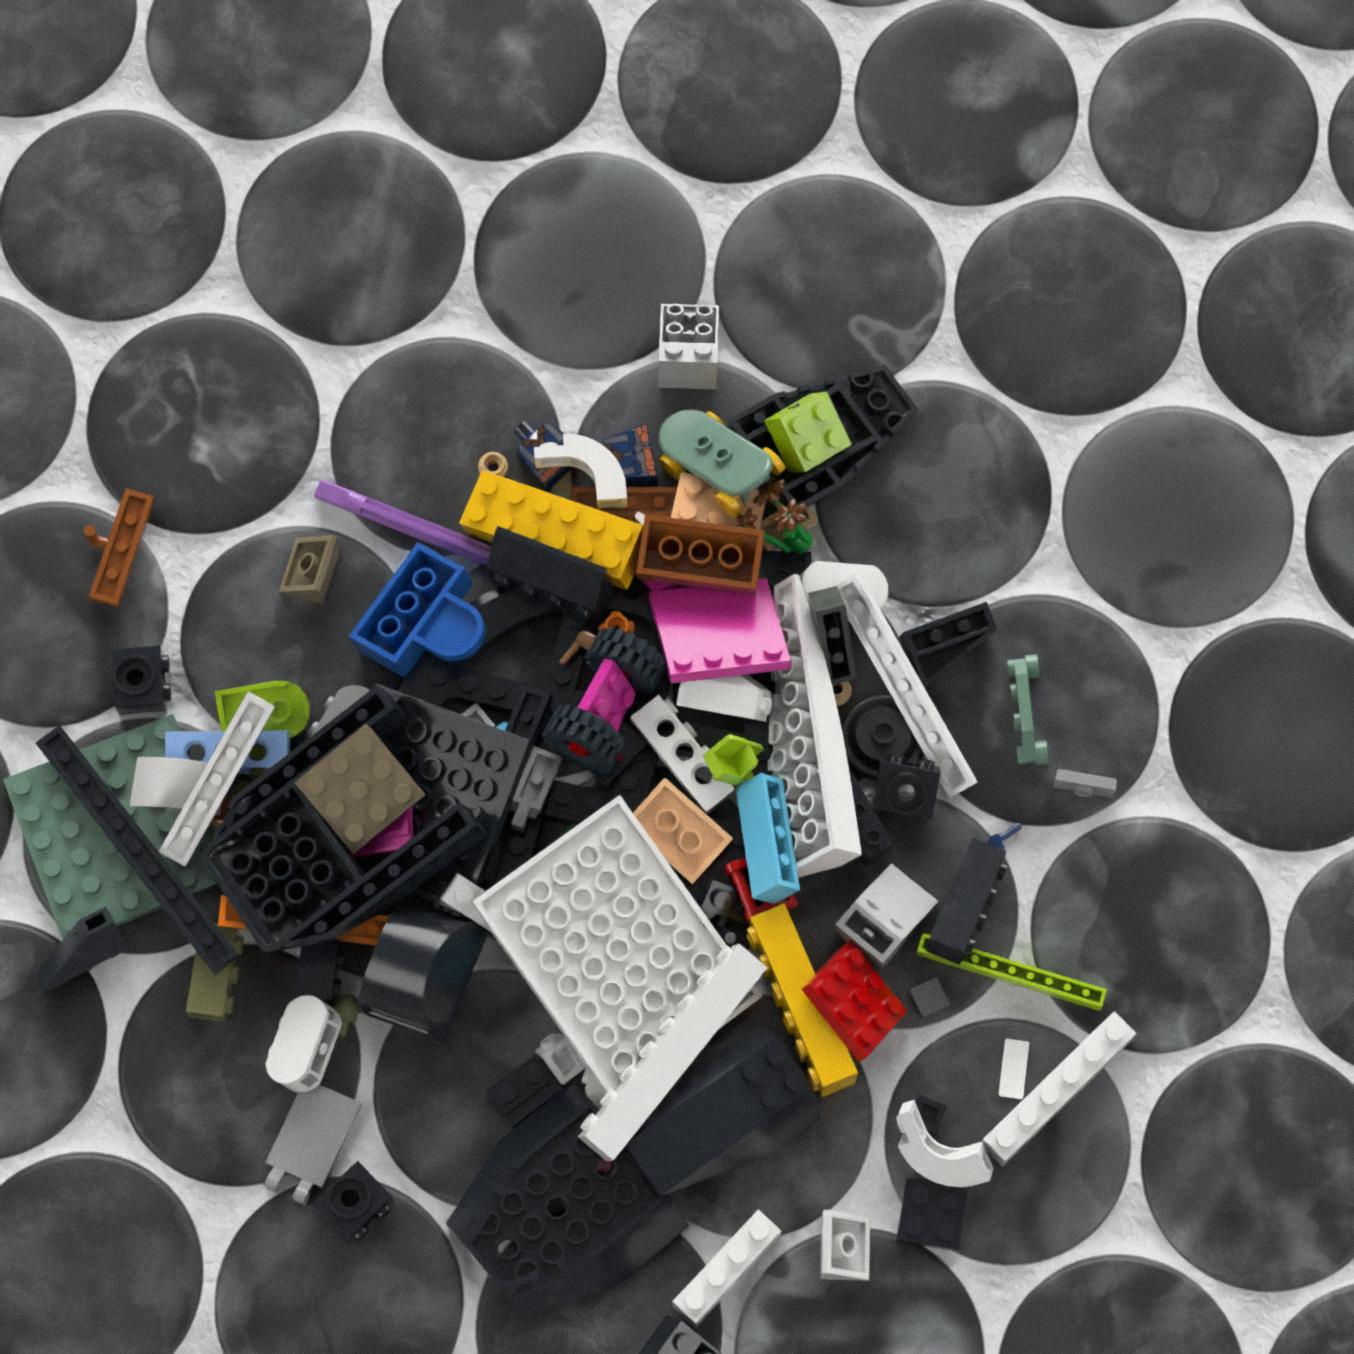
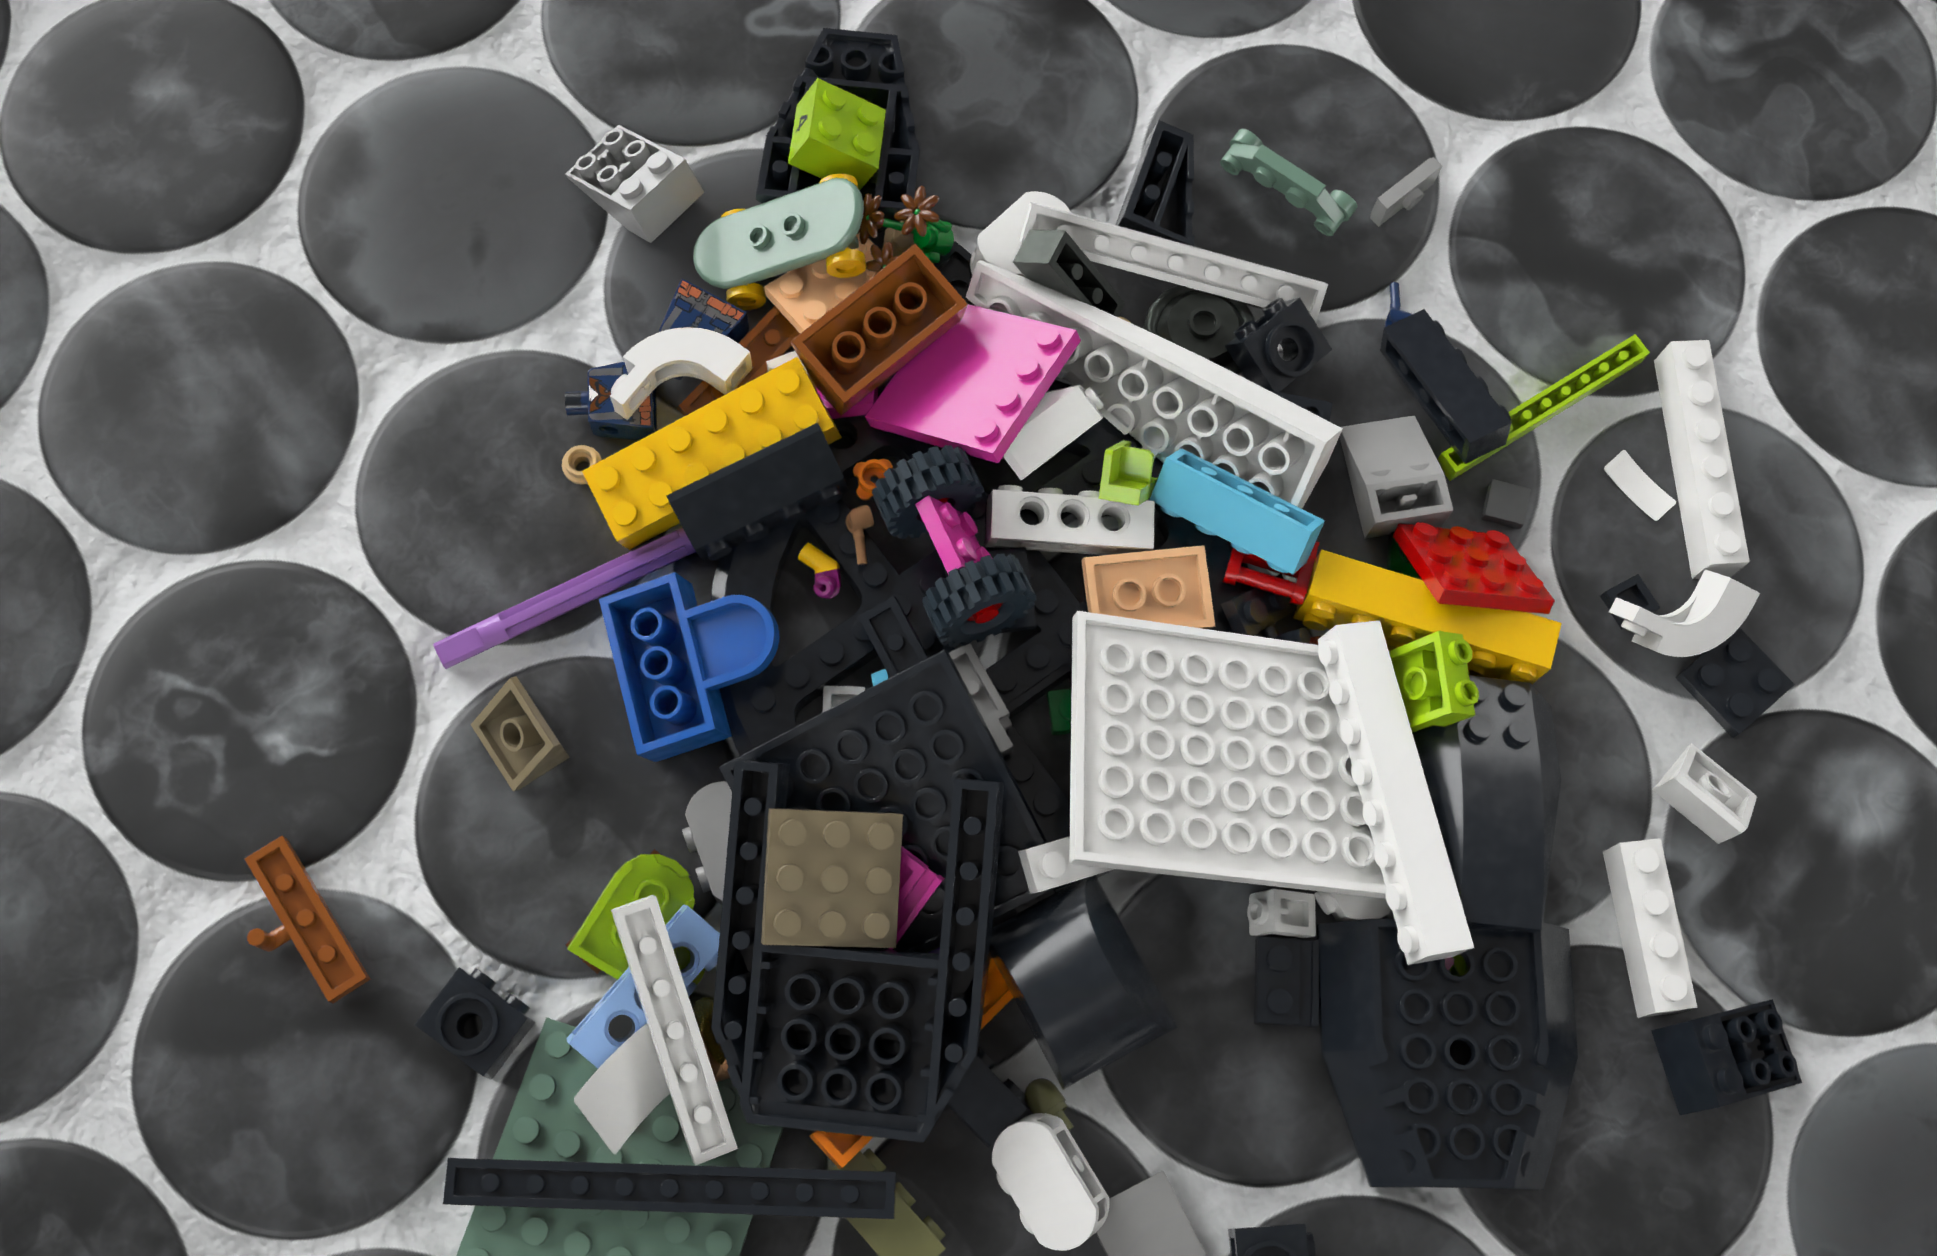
camera: 55 degrees left, 0 degrees up
none -> arm [798,543,842,599]
none -> lime plate [1389,631,1479,733]

